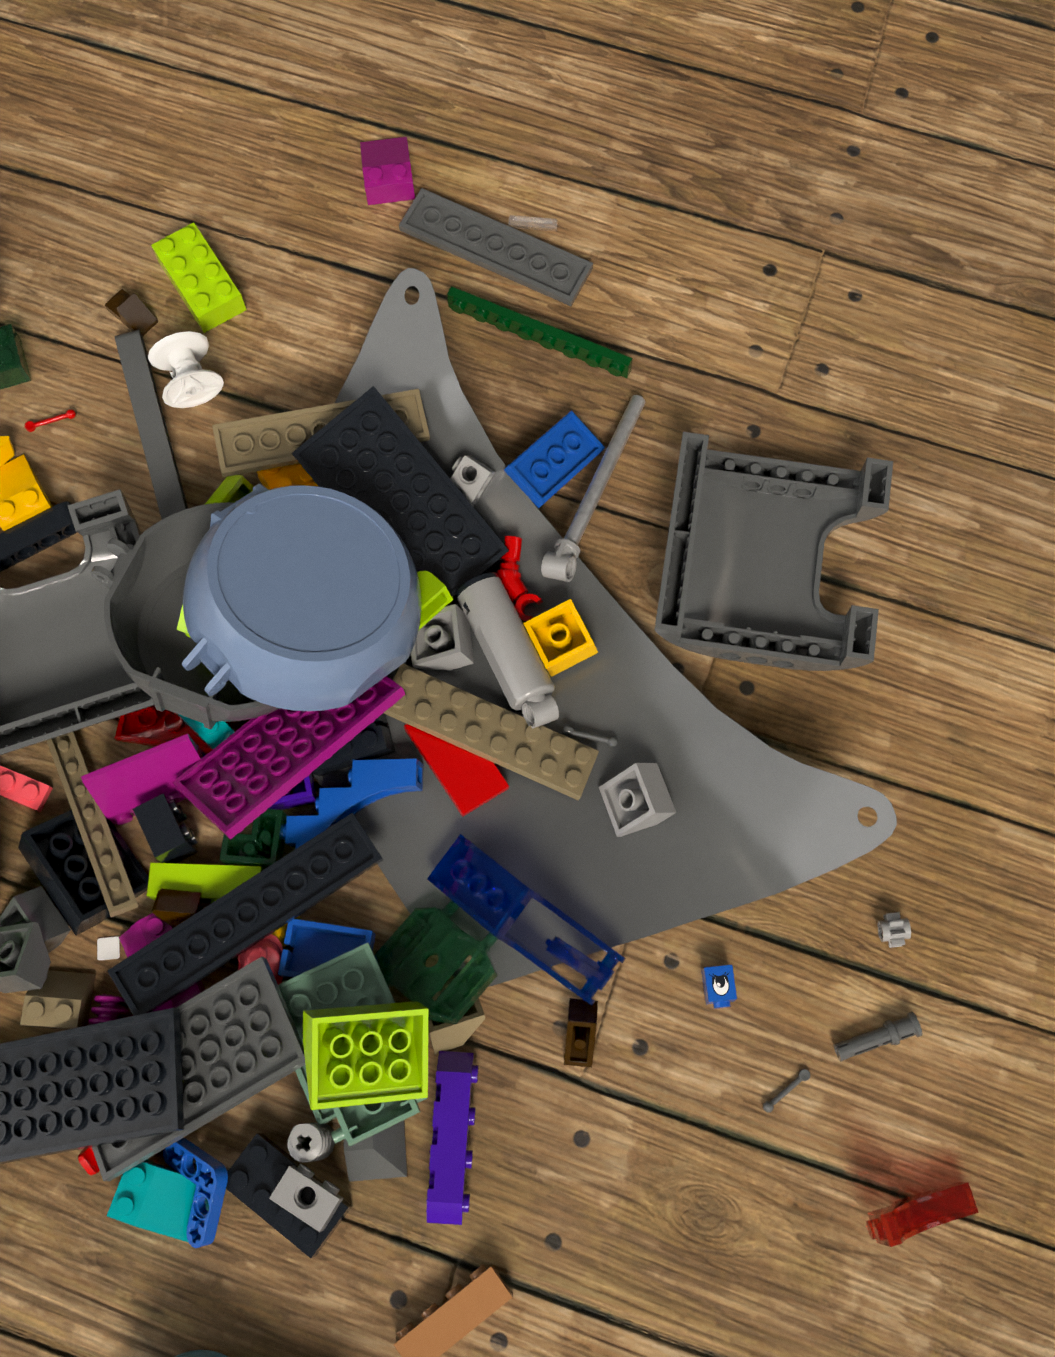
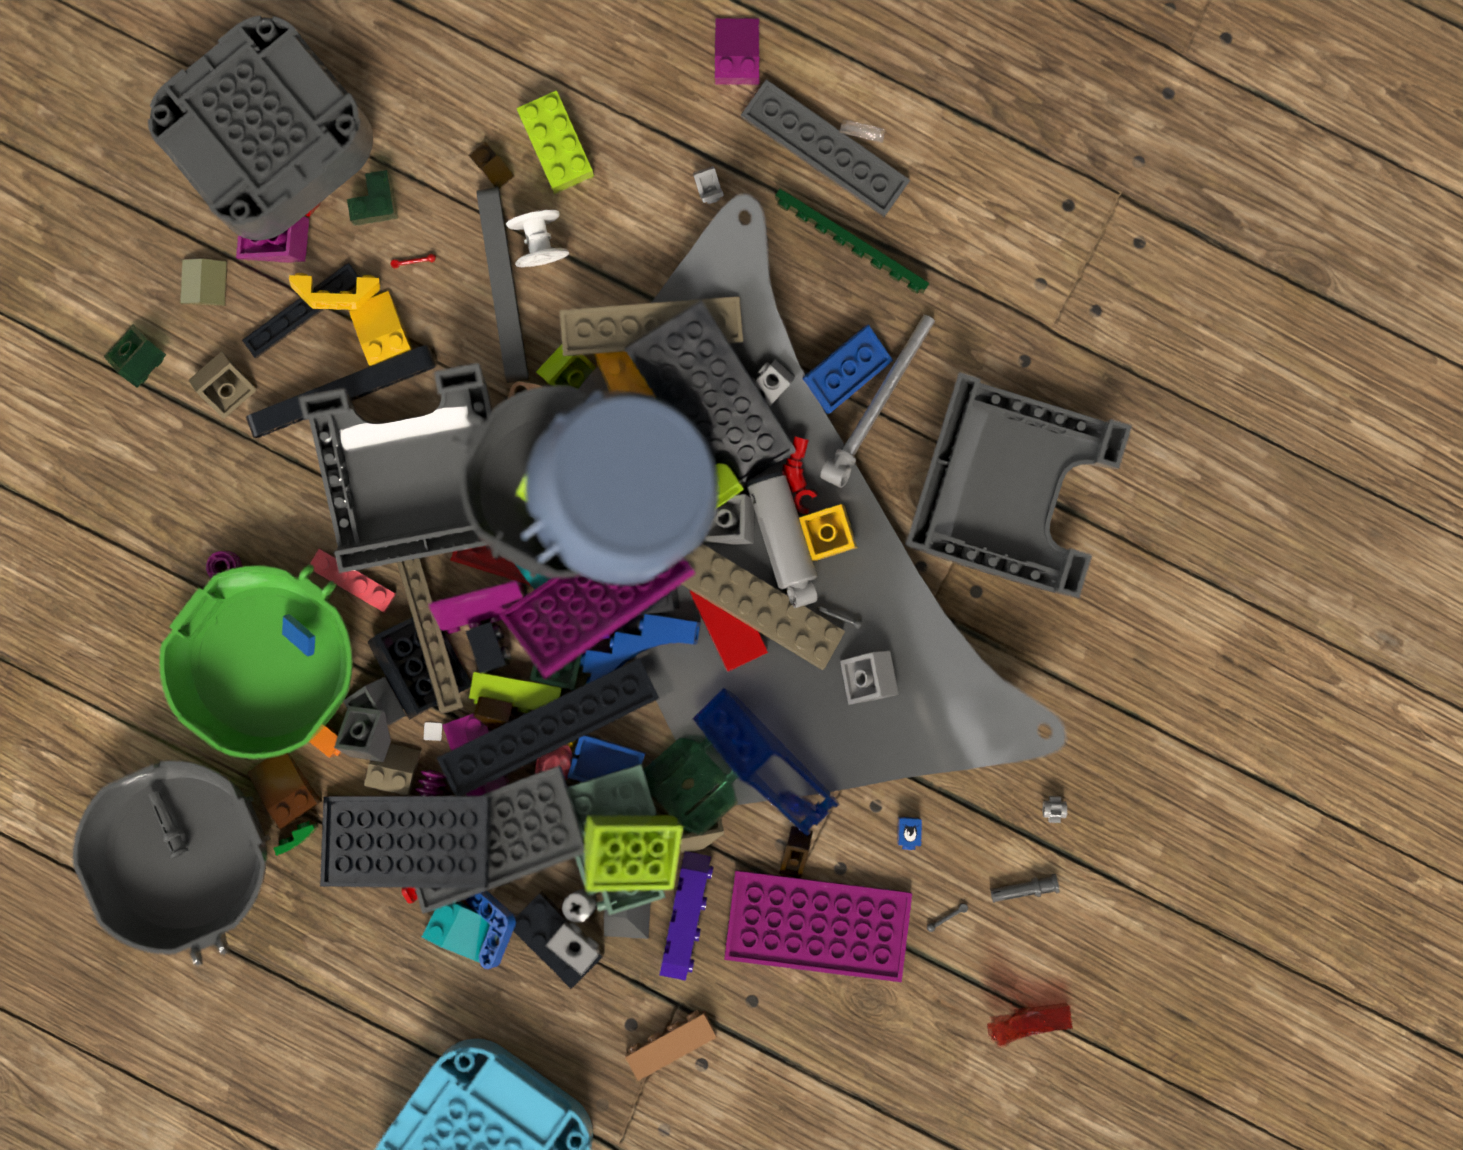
camera: 10 degrees right, 15 degrees up
none -> light grey bracket [693,166,724,204]
none -> magenta plate [724,870,913,982]

